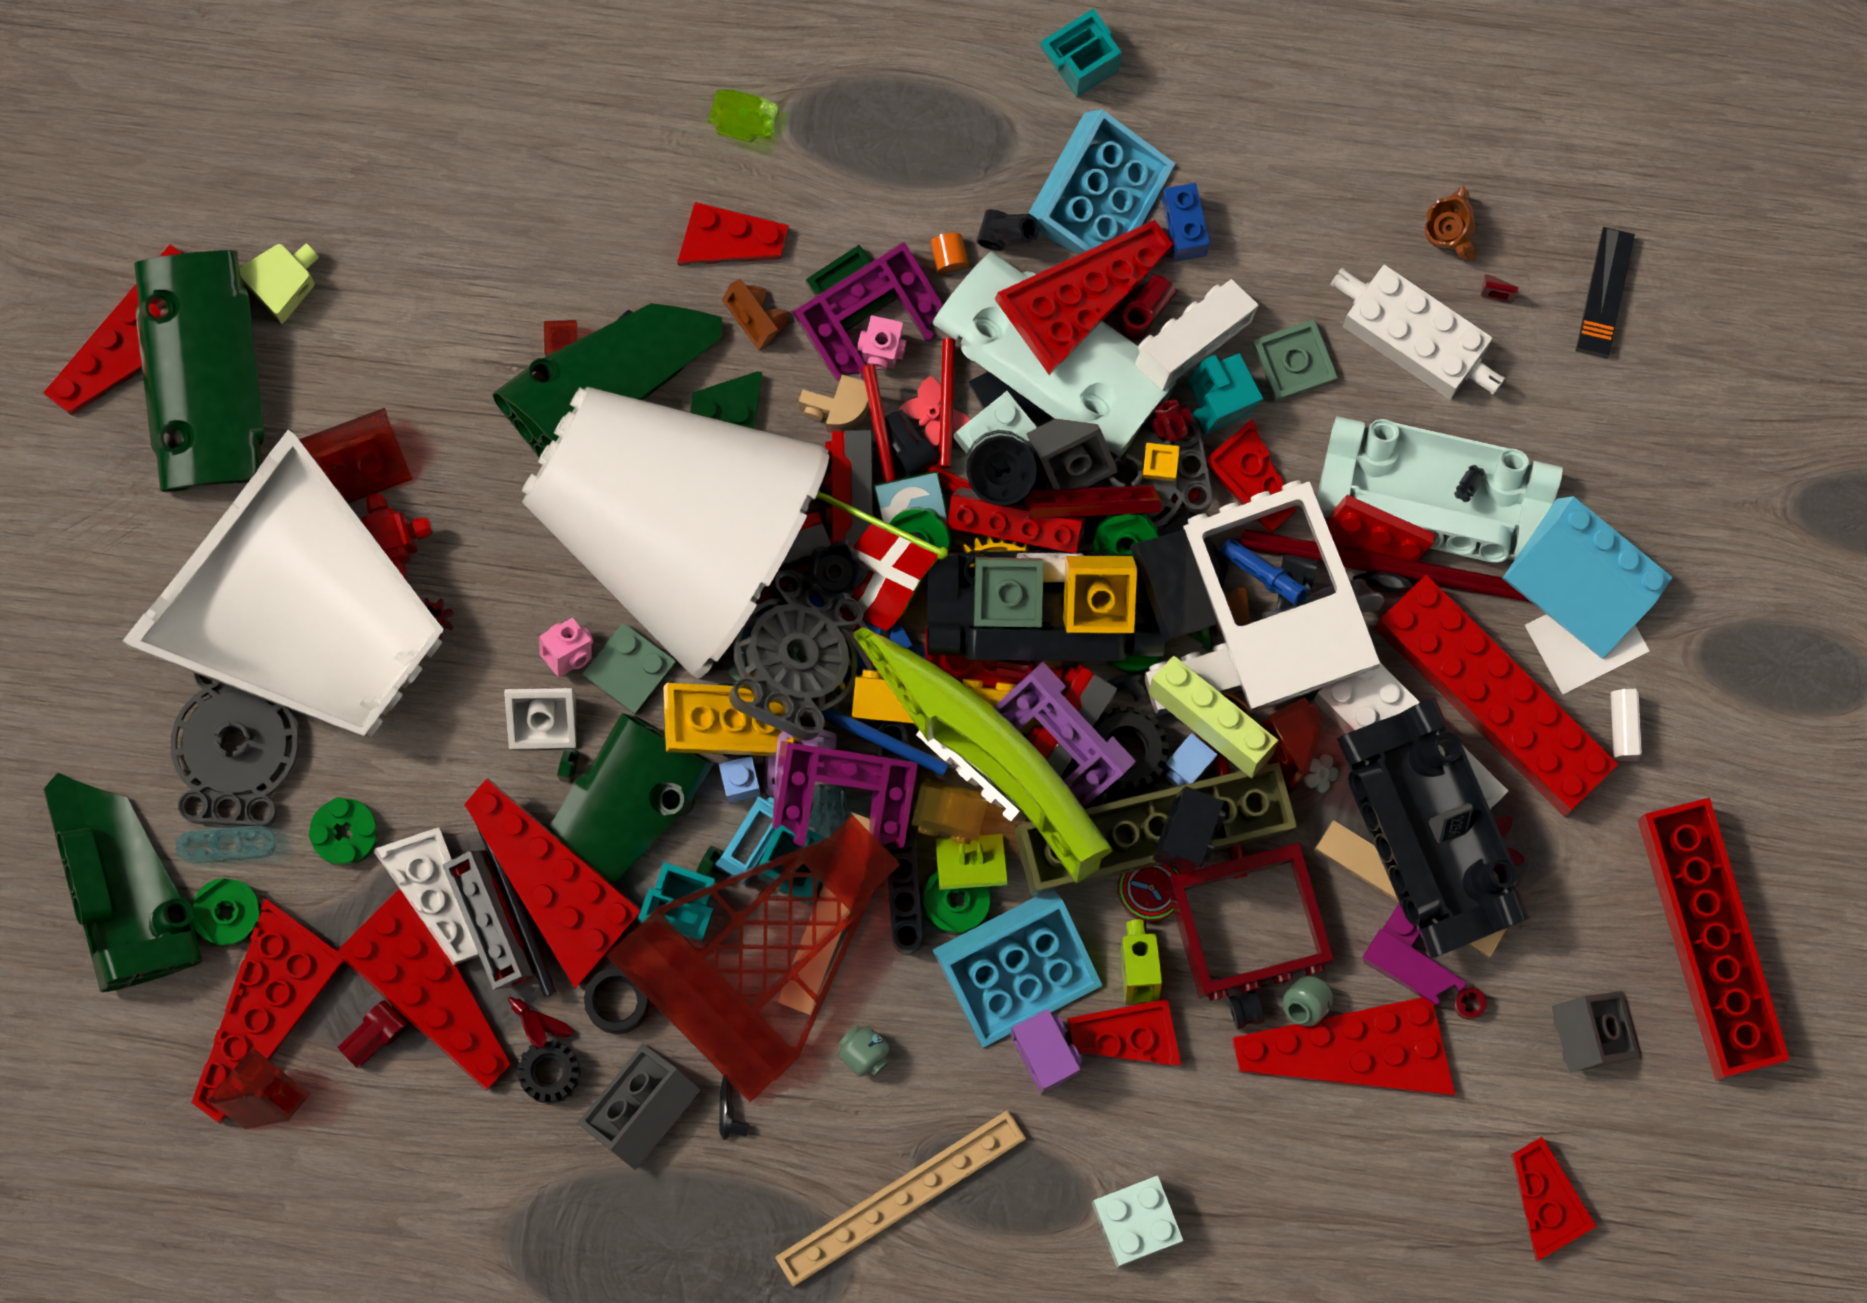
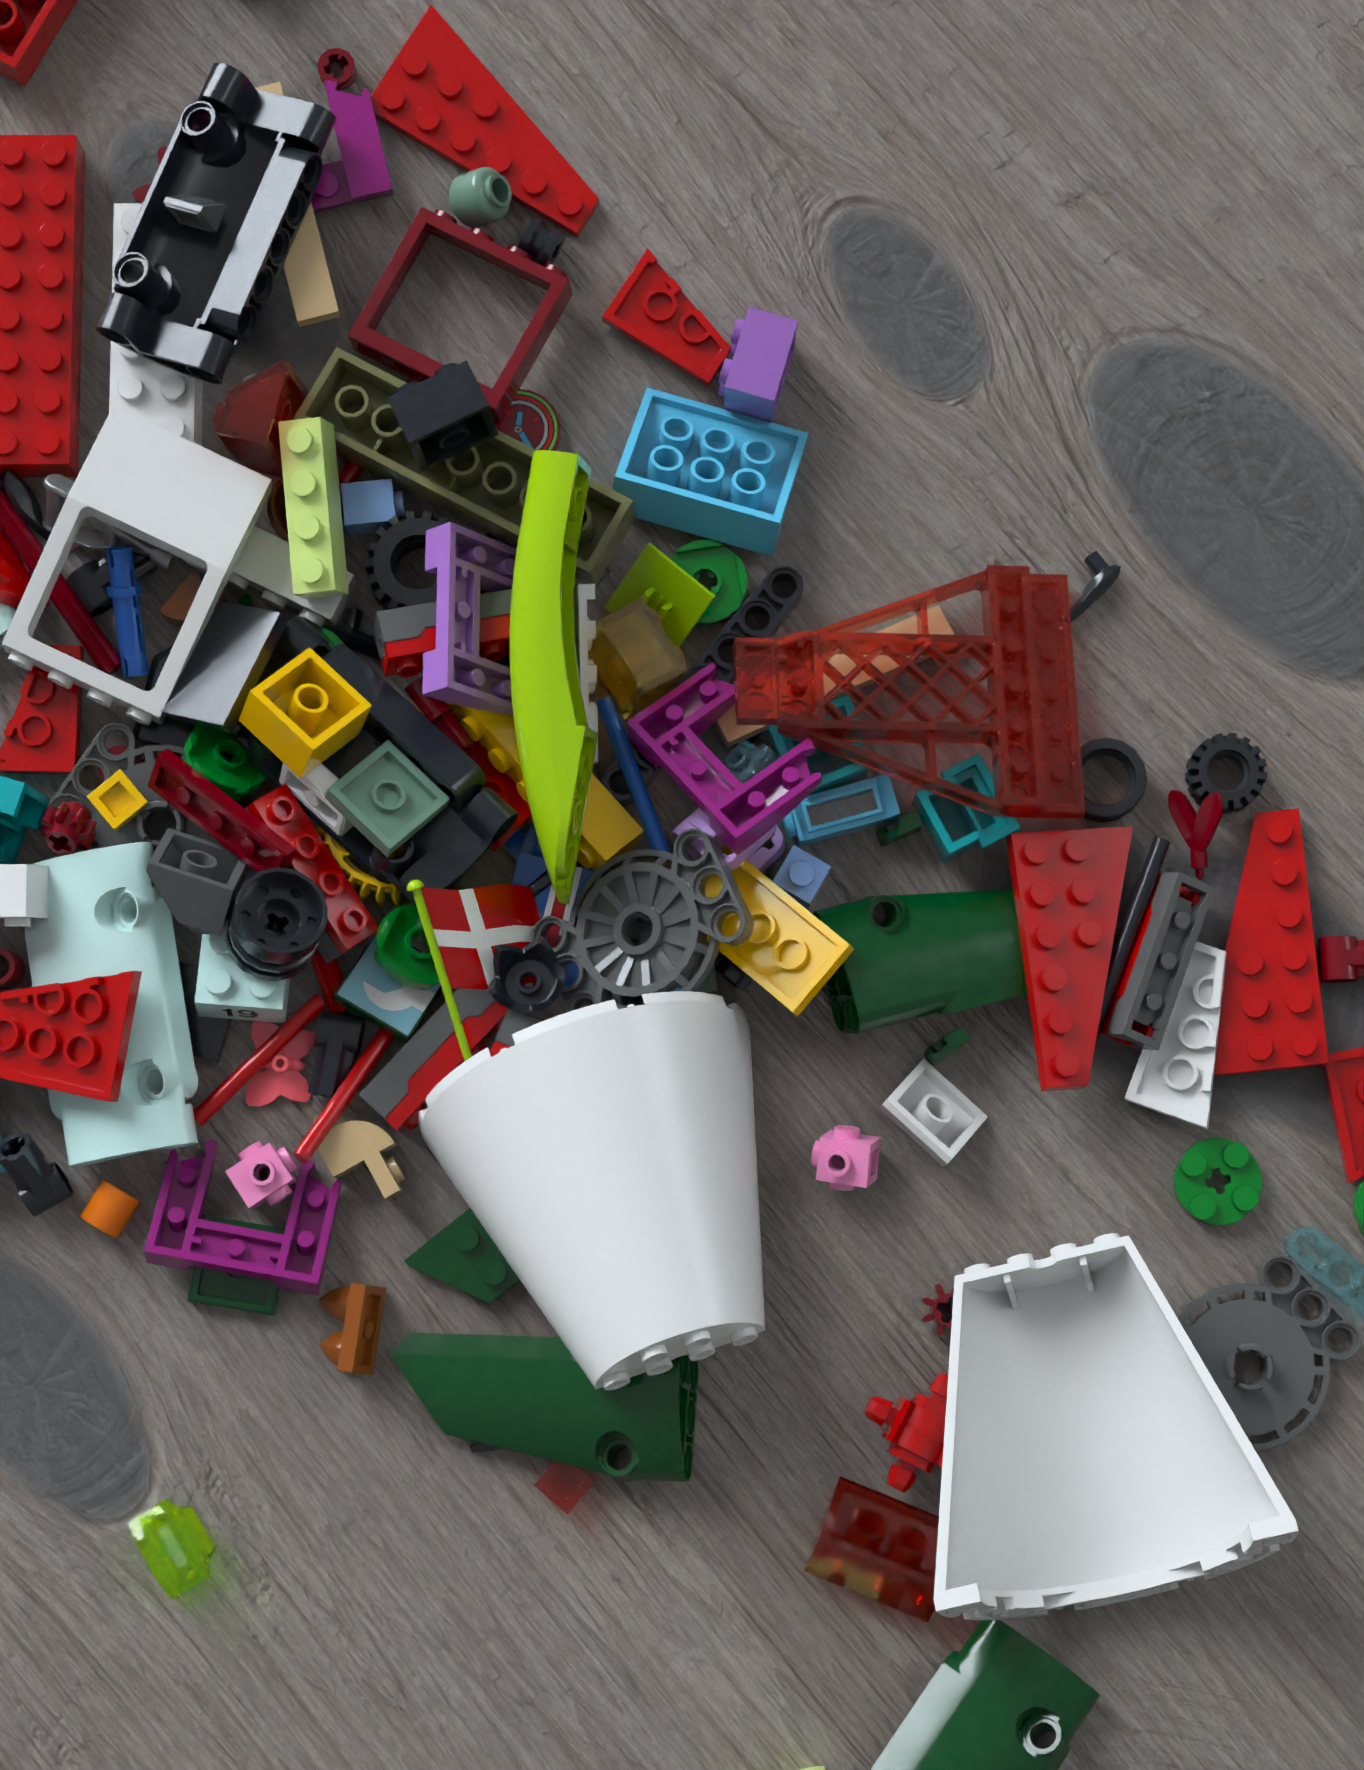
camera: 135 degrees left, 5 degrees up
dark grey slope [577,1044,701,1170] -> none
sand green plate [582,622,677,716] -> none
red wing [677,202,789,266] -> none
tan tile [775,1110,1026,1287] -> none
sand green head [838,1026,889,1077] -> none
light aqua brick [1092,1175,1183,1268] -> none
lime torso [1120,919,1162,1005] -> none

